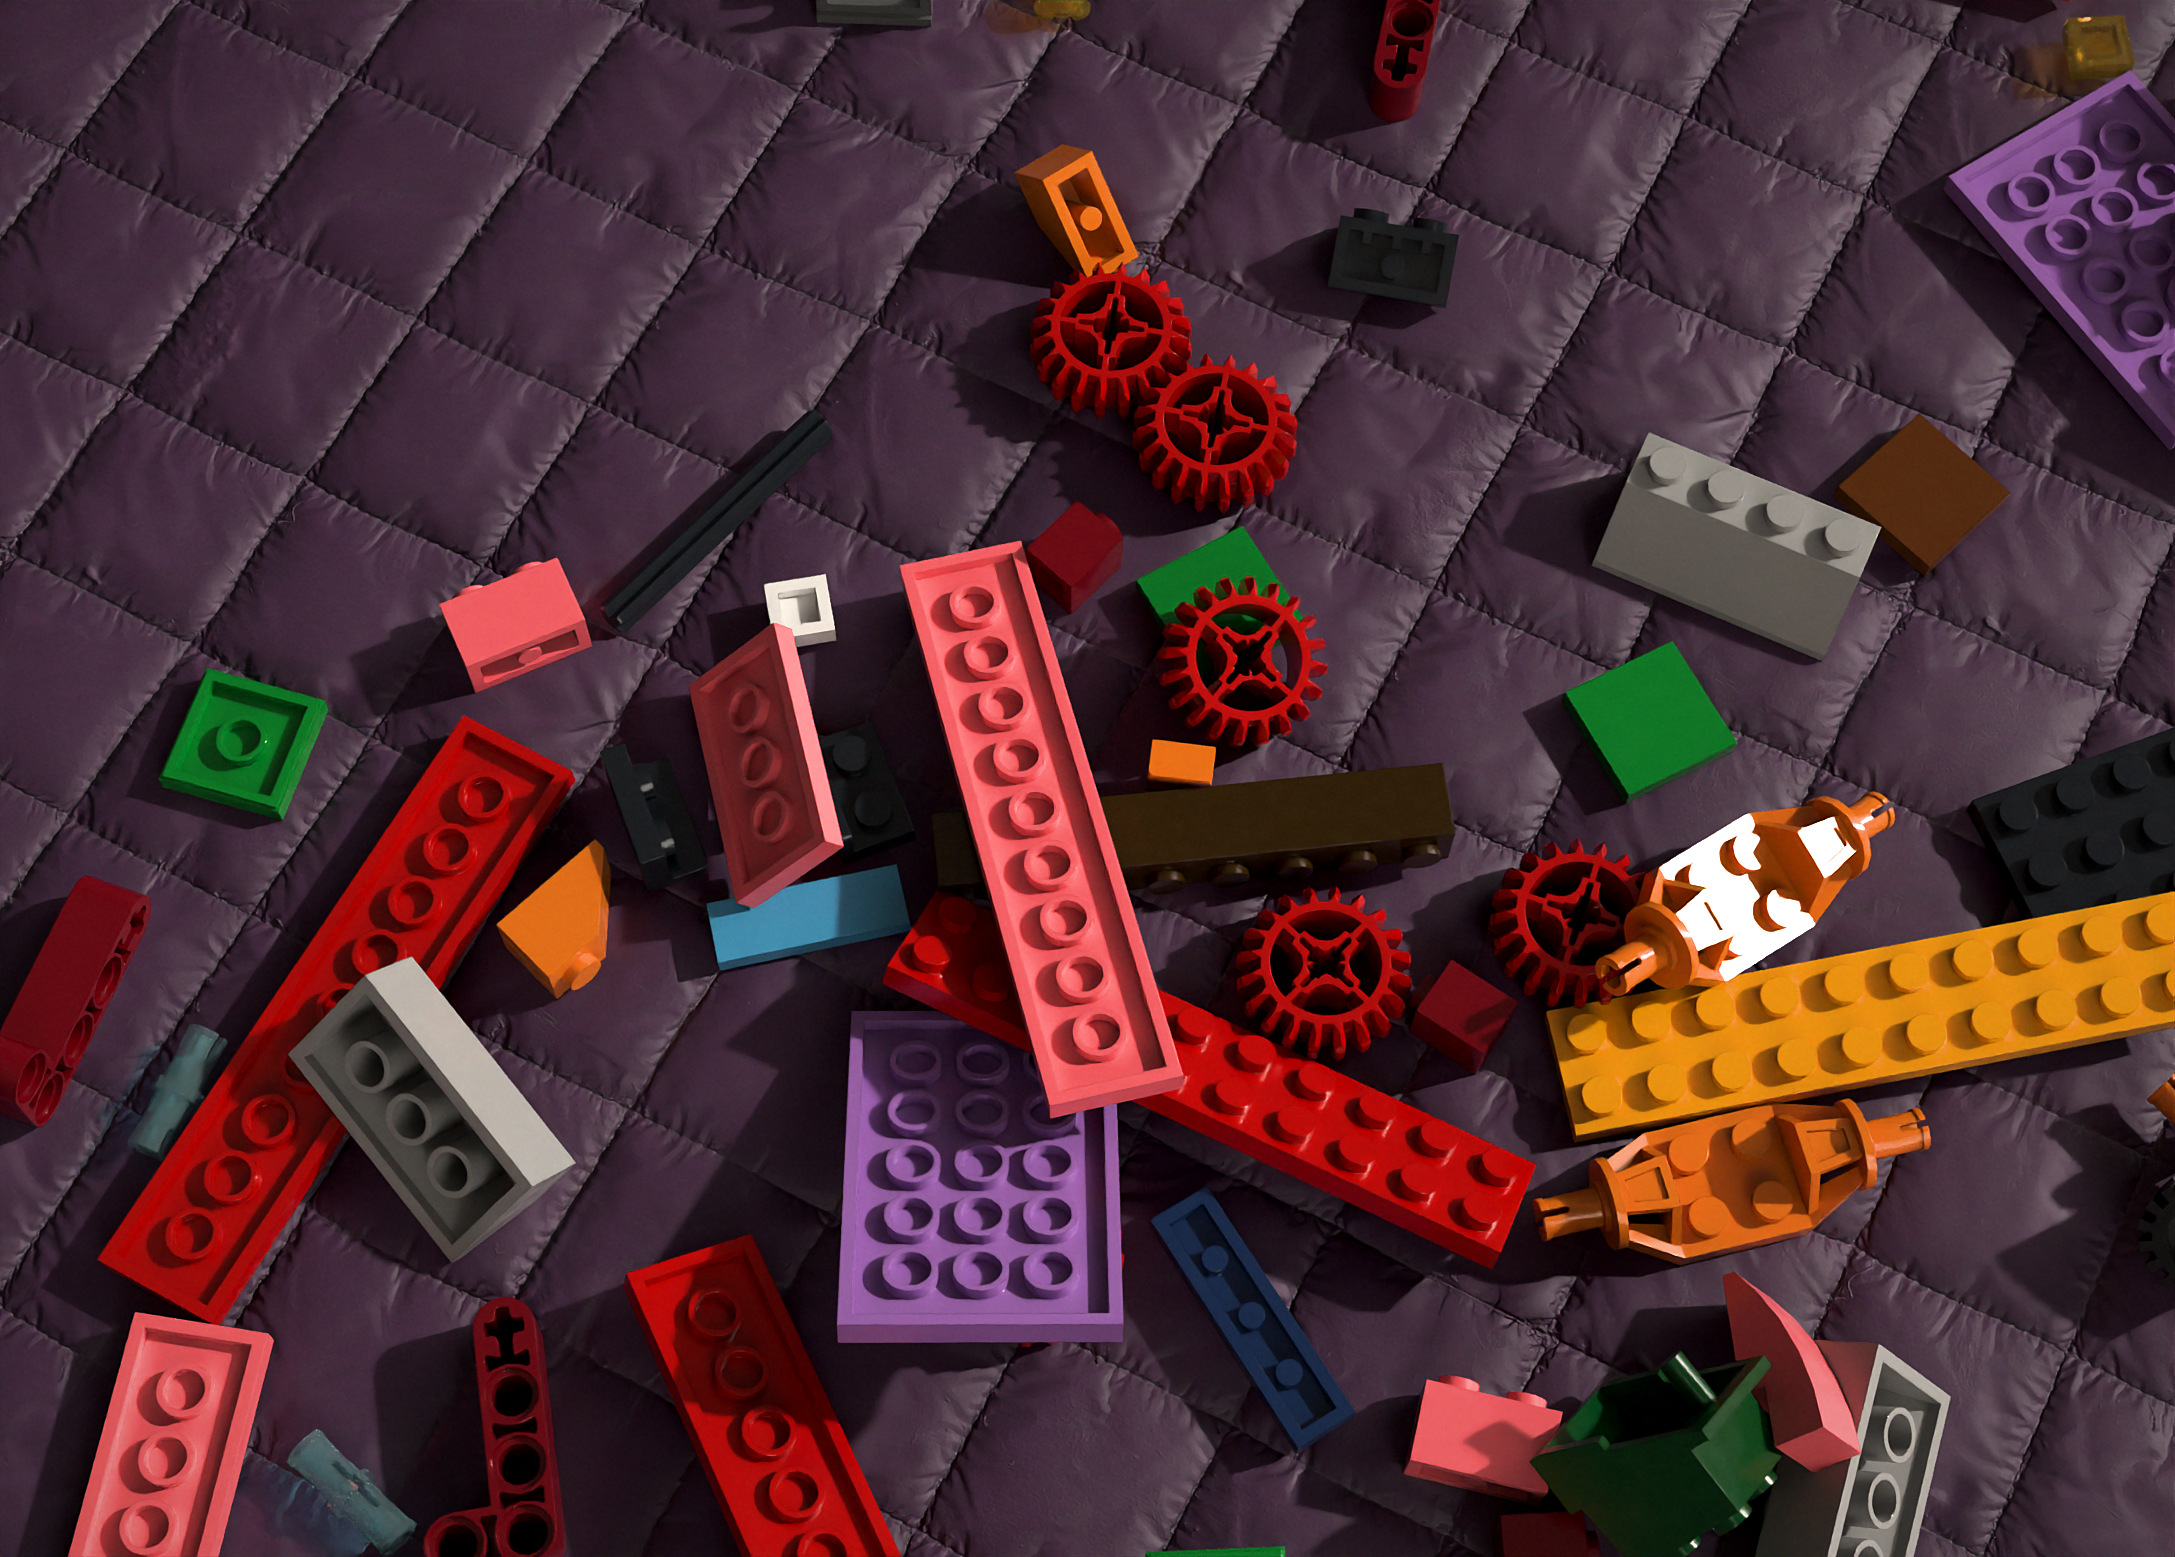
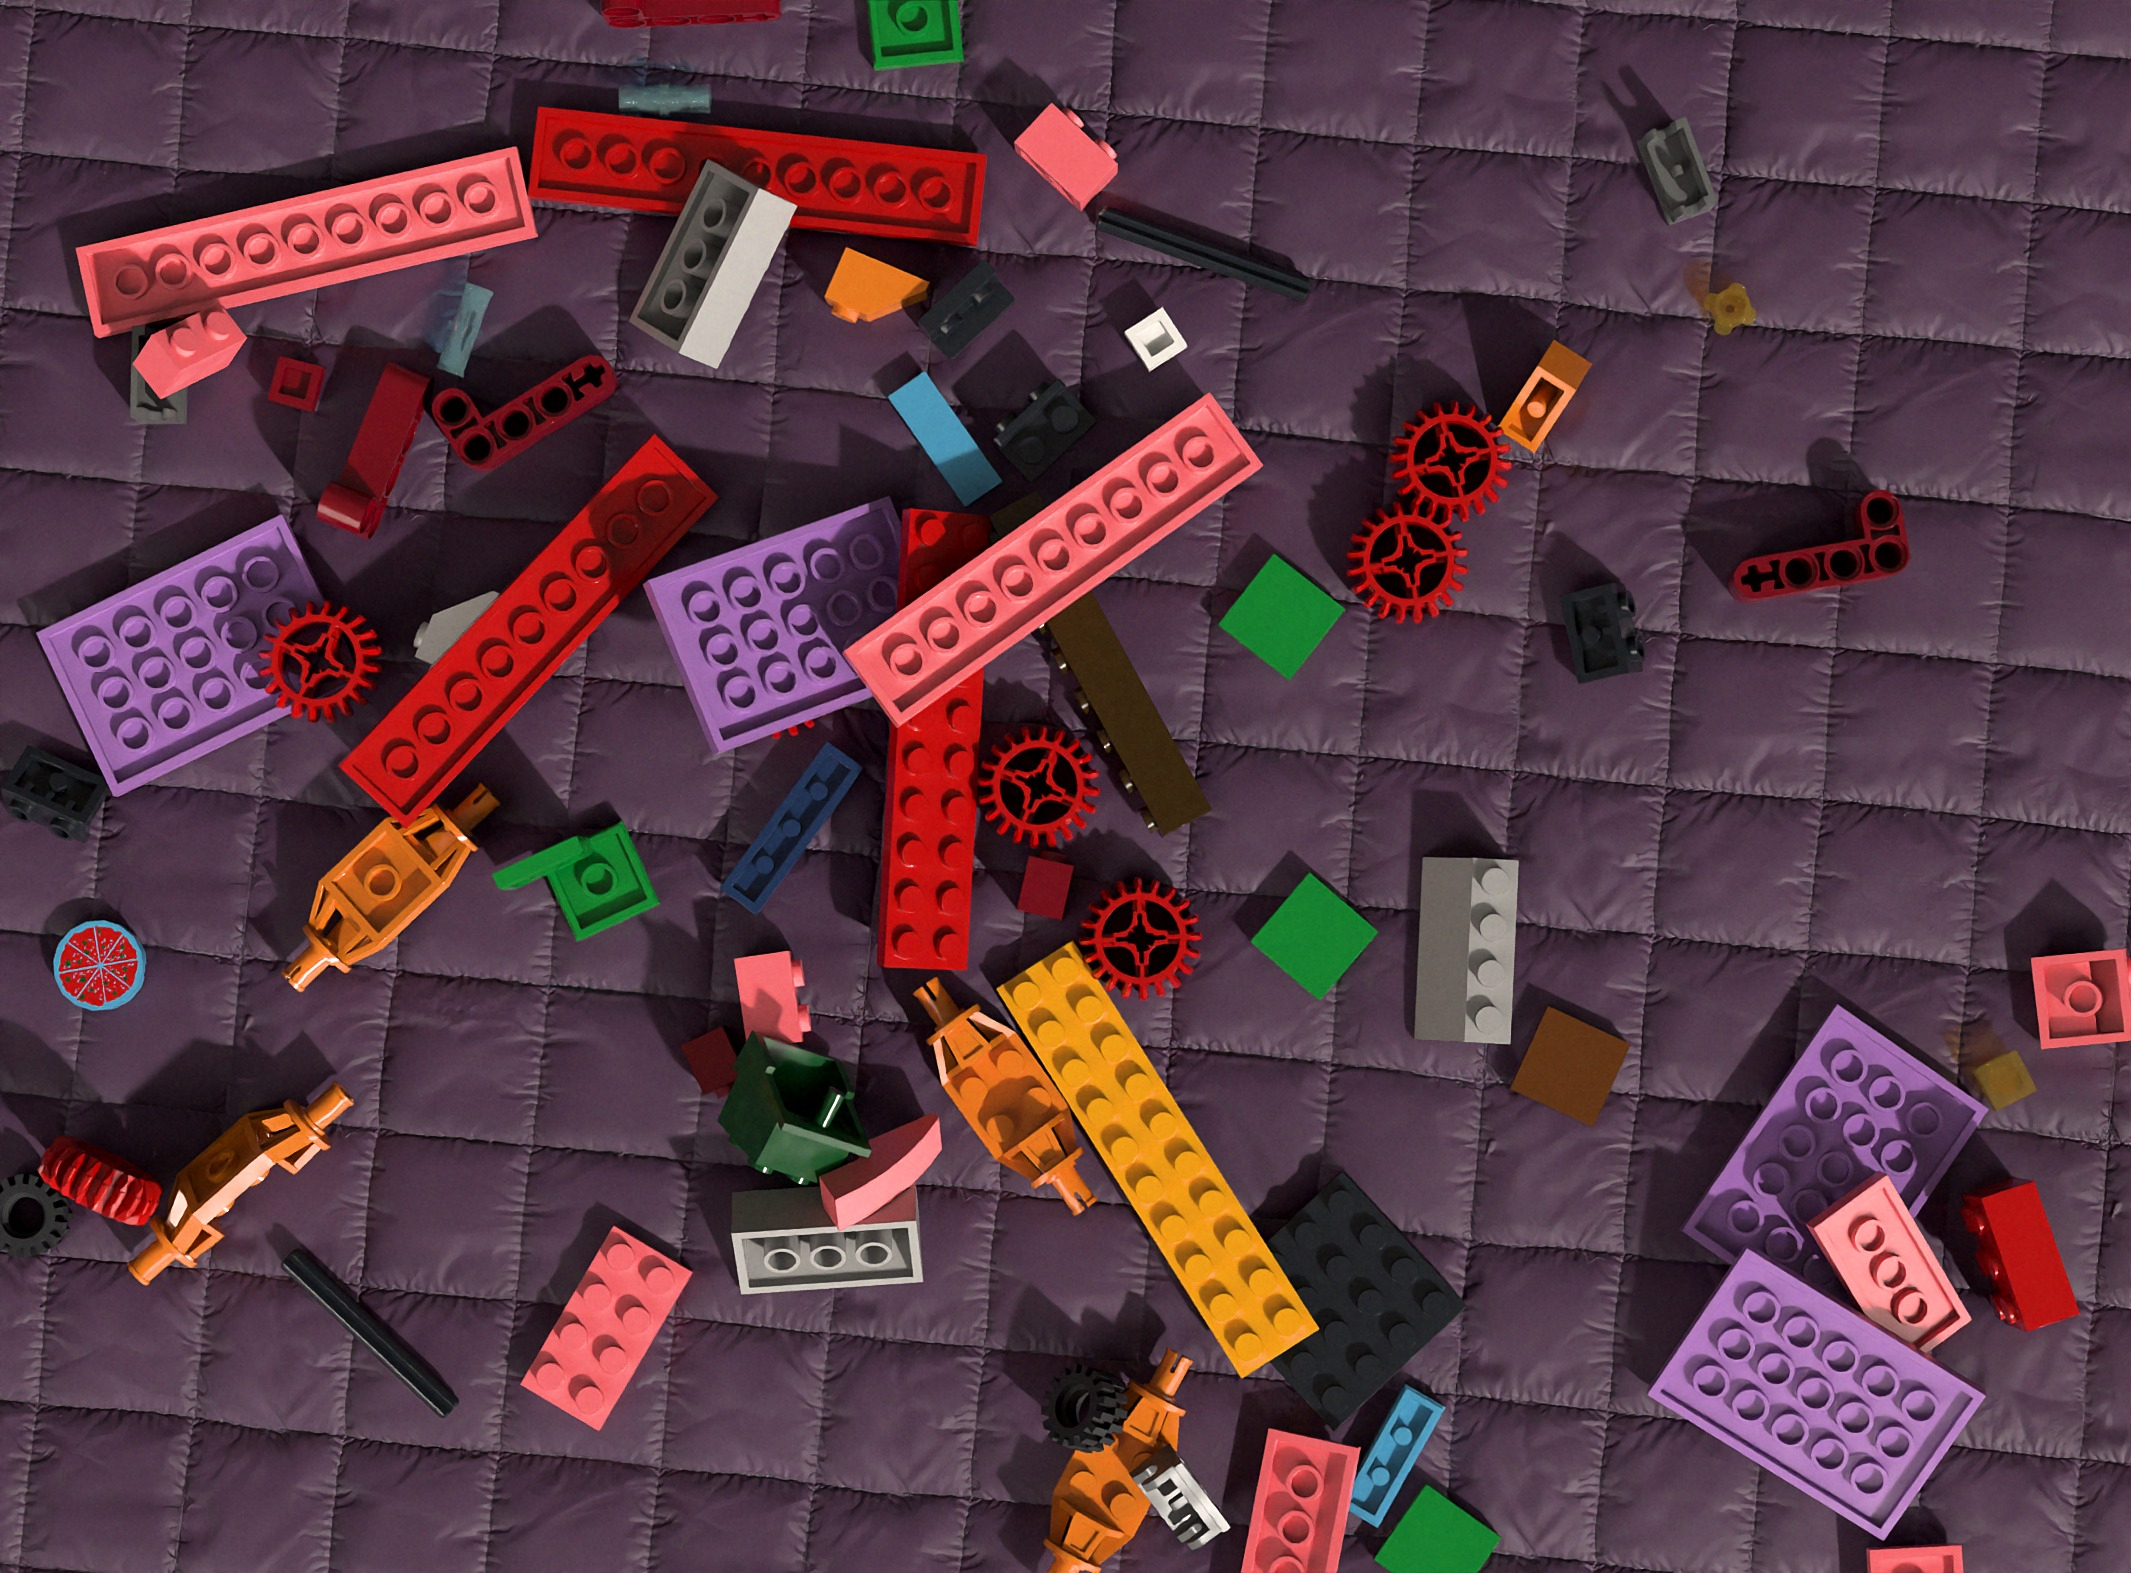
camera: 75 degrees right, 20 degrees up
coral plate [688,622,844,908] -> none
dark red brick [1026,500,1123,614] -> none
orange slope [1147,740,1216,790] -> none
red gear [1157,576,1328,748] -> none
orange plate [1595,791,1895,996] -> none

